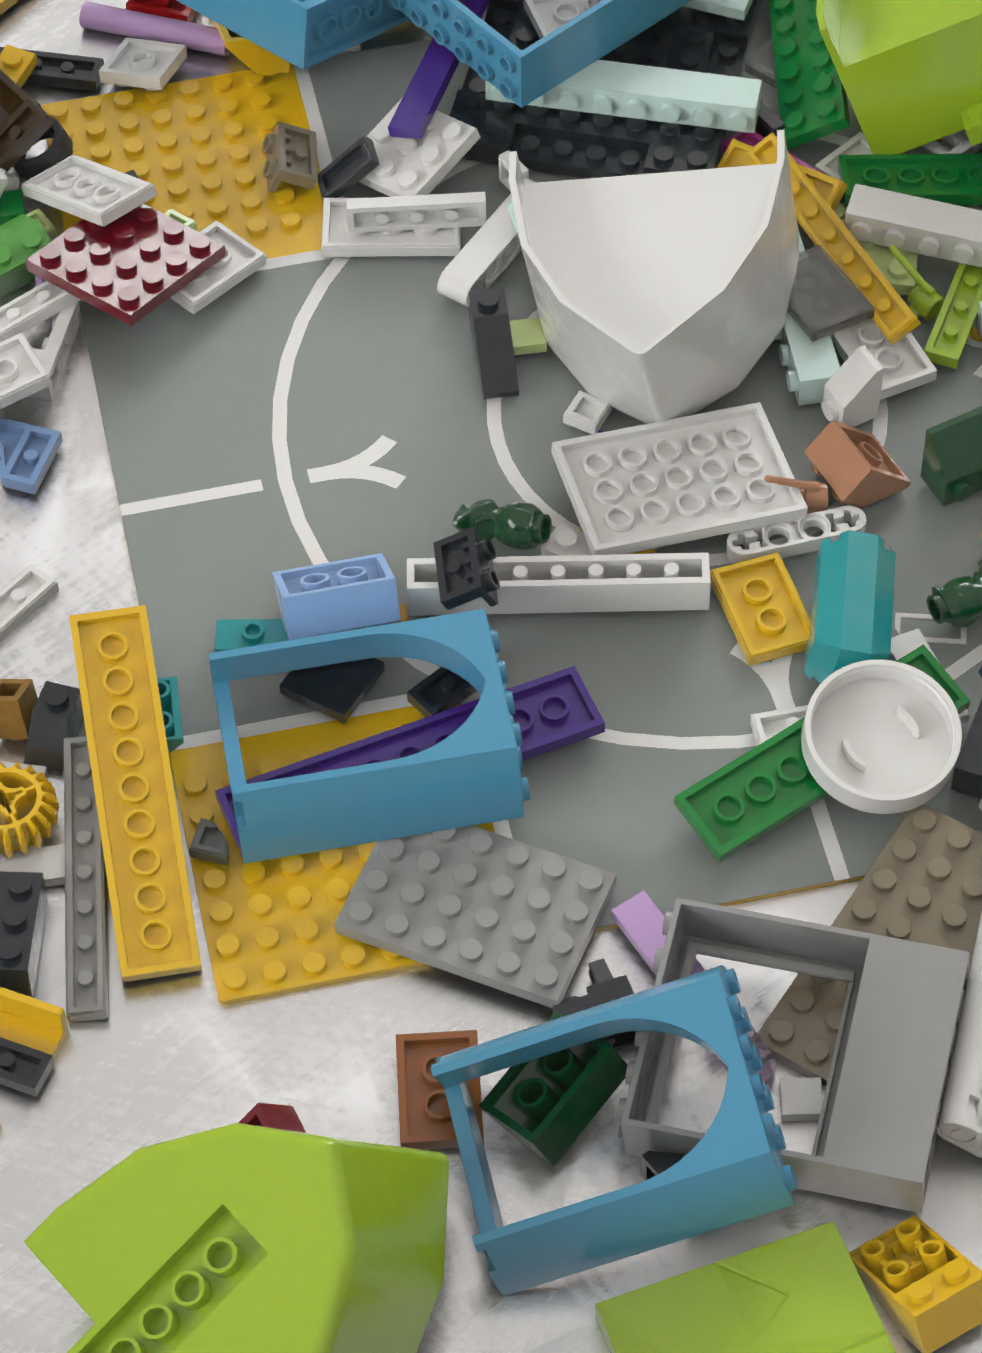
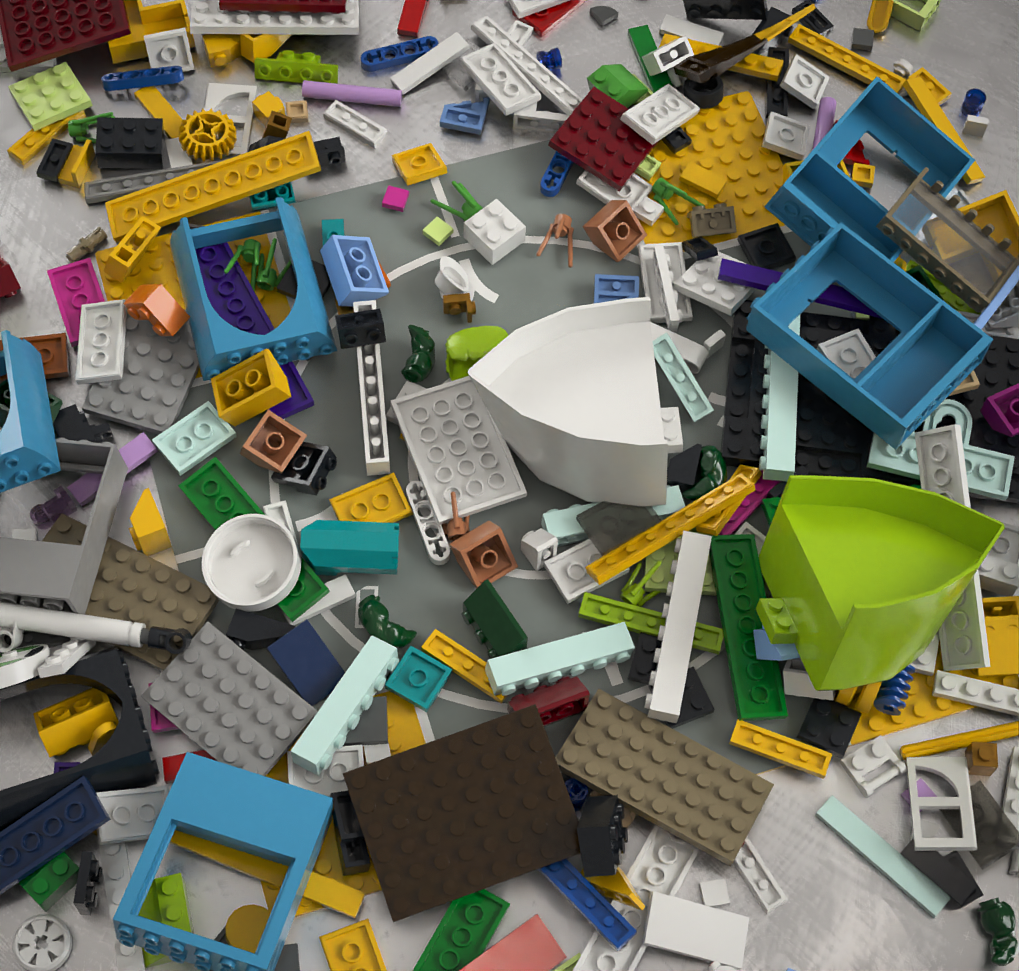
camera: 80 degrees right, 10 degrees up
none -> dark pink plate [47,258,105,347]
none -> dark tan pin [65,227,108,263]
none -> white tile [75,299,127,385]
none -> yellow slope [103,216,161,283]
none -> orange brick [123,284,190,336]
none -> yellow slope [128,488,172,556]
none -> light aqua plate [152,401,237,476]
none -> yellow slope [211,348,291,427]
none -> bright green plant [224,239,261,292]
none -> nougat slope [239,410,307,474]
none -> bright green plant [256,238,291,291]
none -> black plate [271,442,337,496]
none -> black bracket [314,137,346,167]
none -> dark pink tile [382,185,409,212]
none -> yellow tile [391,143,447,186]
none -> yellowish green tile [423,217,453,246]
none -> bright green plant [430,181,483,221]
none -> white piece [435,256,469,299]
none -> pearl gold bracket [443,293,476,323]
none -> lime animal [445,326,509,381]
none -> white brick [464,199,526,265]
none -> nougat plant [536,214,574,268]
none -> blue beam [540,151,574,197]
none -> nougat slope [583,200,647,262]
none -> medium blue wing [594,274,639,304]
none -> white plate [634,196,664,226]
none -> bright green plant [652,178,705,225]
none -> yellow tile [679,161,728,199]
none -> black tile [737,223,796,270]
none -> white plate [780,54,830,109]

